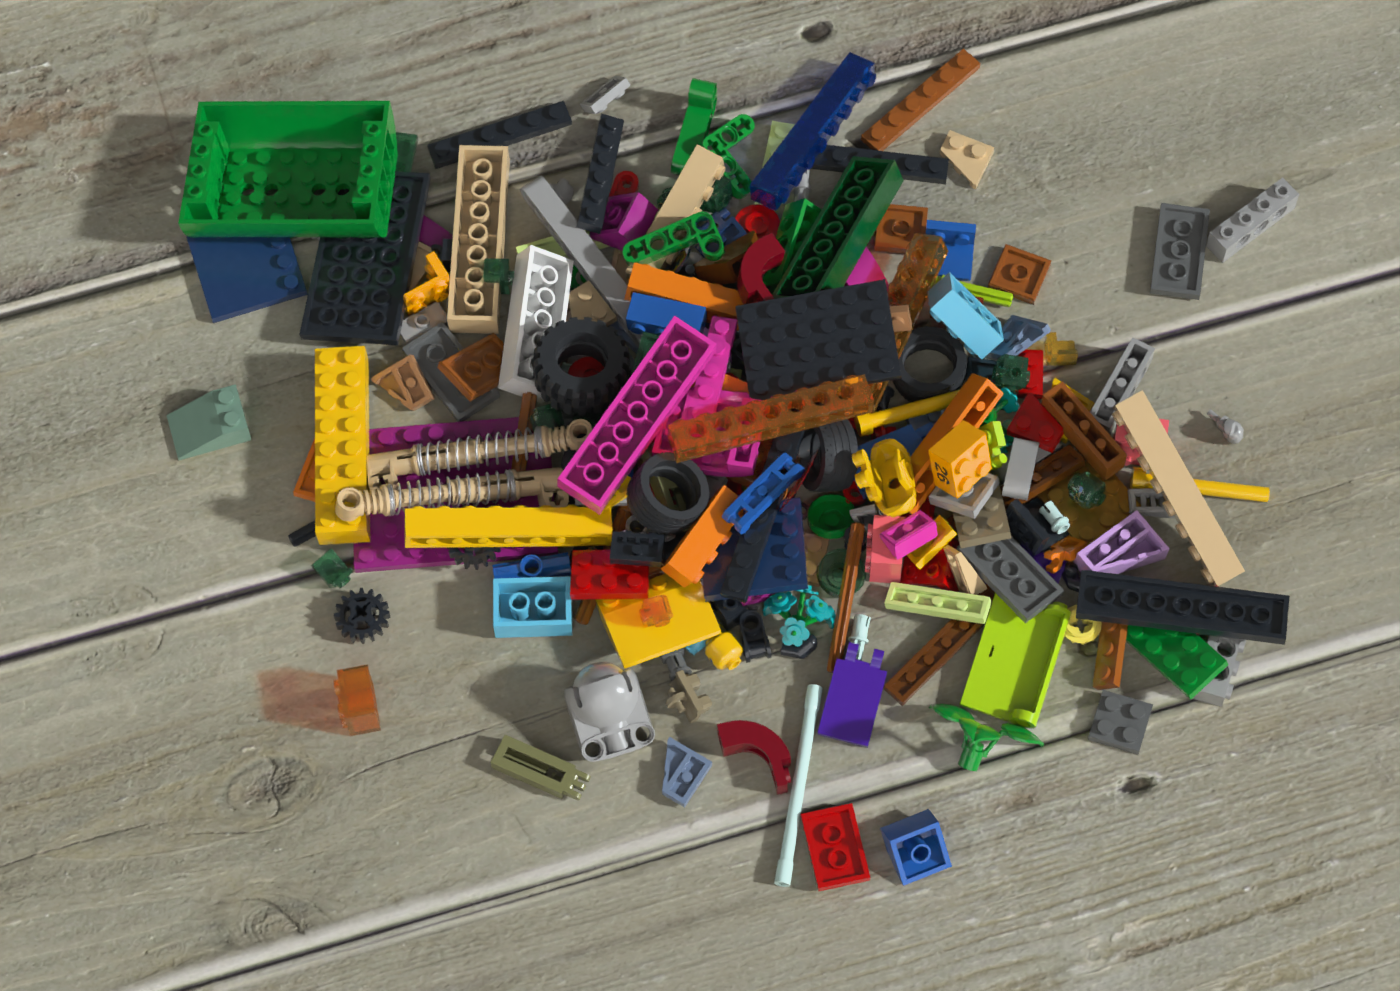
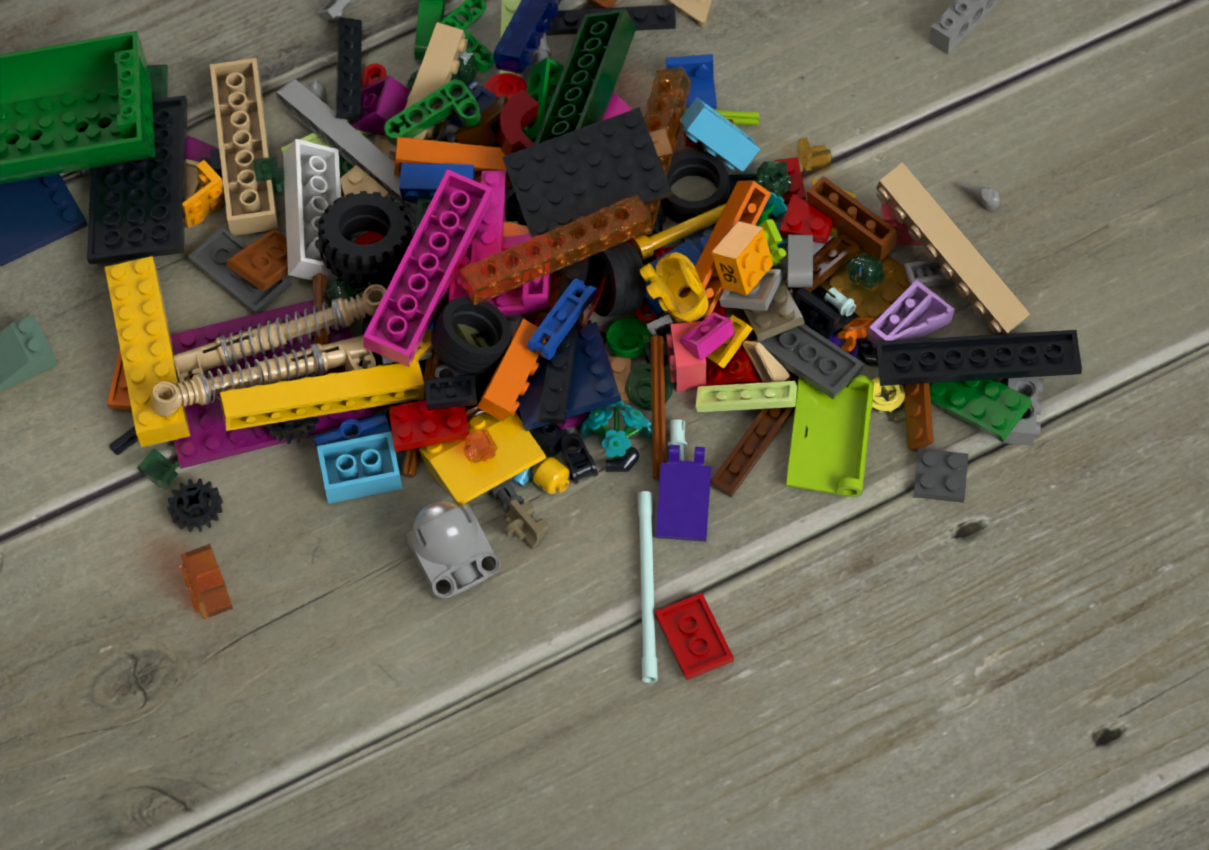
camera: 10 degrees left, 5 degrees down
medium nougat wing [371,355,435,411] -> none
light grey plate [400,302,448,345] -> none
black plate [427,100,572,169] -> none
olive hinge [490,735,591,800] -> none
sand blue wing [662,737,712,808] -> none
dark red arch [717,720,791,795] -> none
dark orange plate [875,204,928,255] -> none
blue slope [880,809,952,886] -> none
green plant [929,704,1044,771] -> none
dark orange tile [987,244,1052,305] -> none
sand blue wing [987,315,1051,362] -> none
light grey brick [1090,337,1155,435] -> none
yellow piece [1130,467,1270,502] -> none
dark grey plate [1150,203,1210,300] -> none

